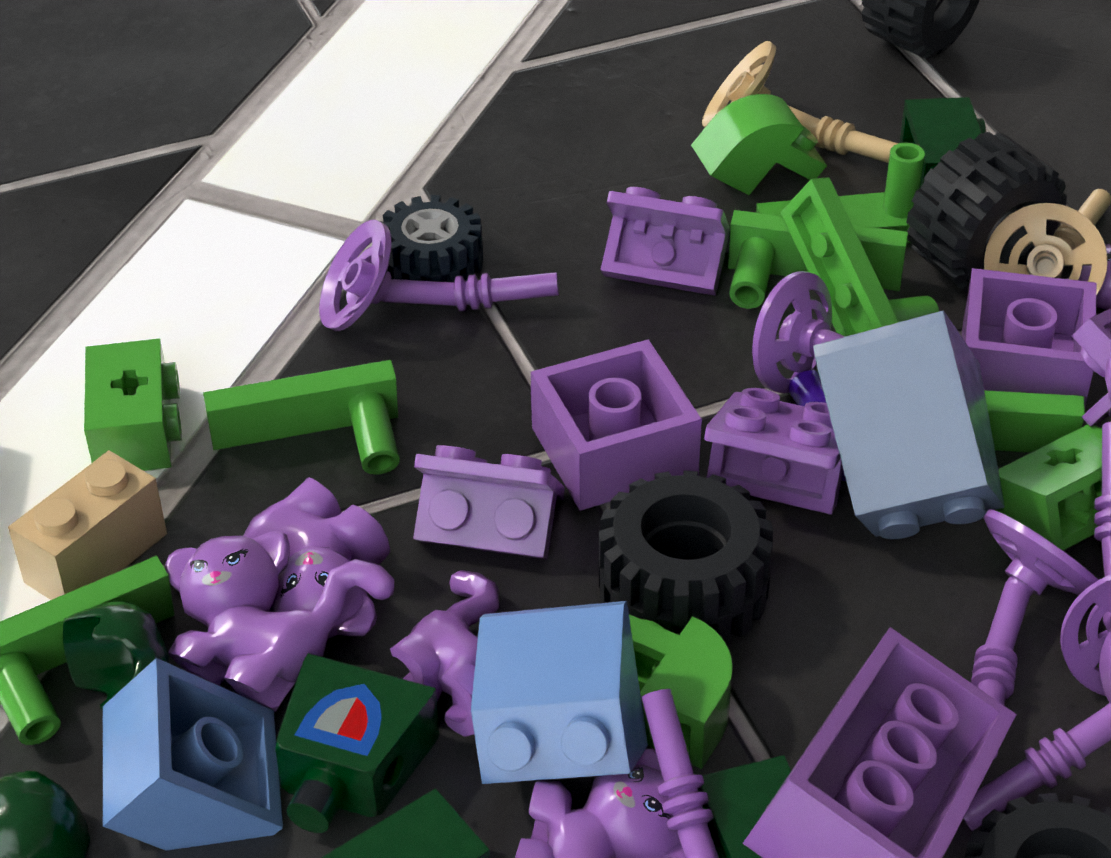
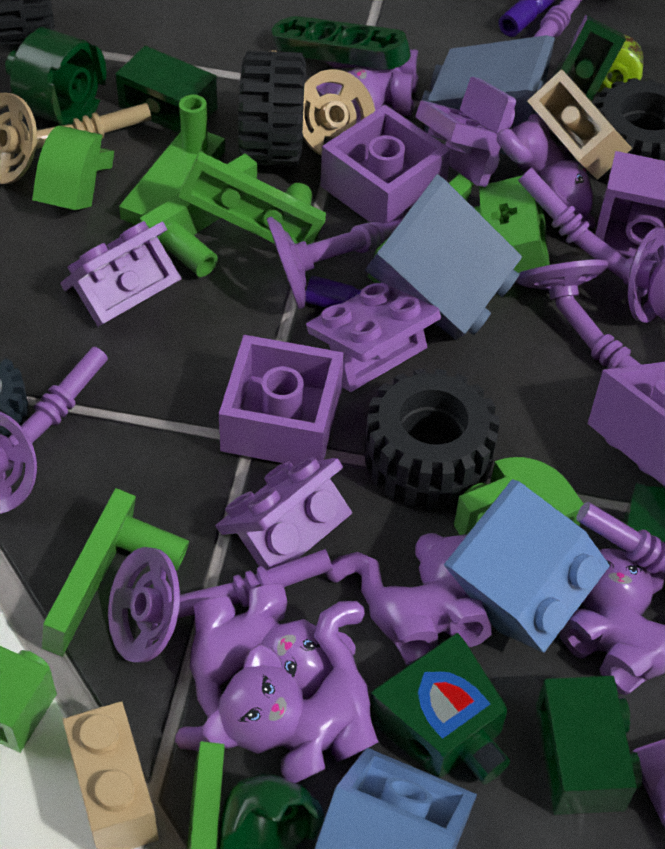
camera: 60 degrees left, 10 degrees up
none -> dark green brick [5,27,107,126]
none -> medium lavender dish [108,547,333,663]

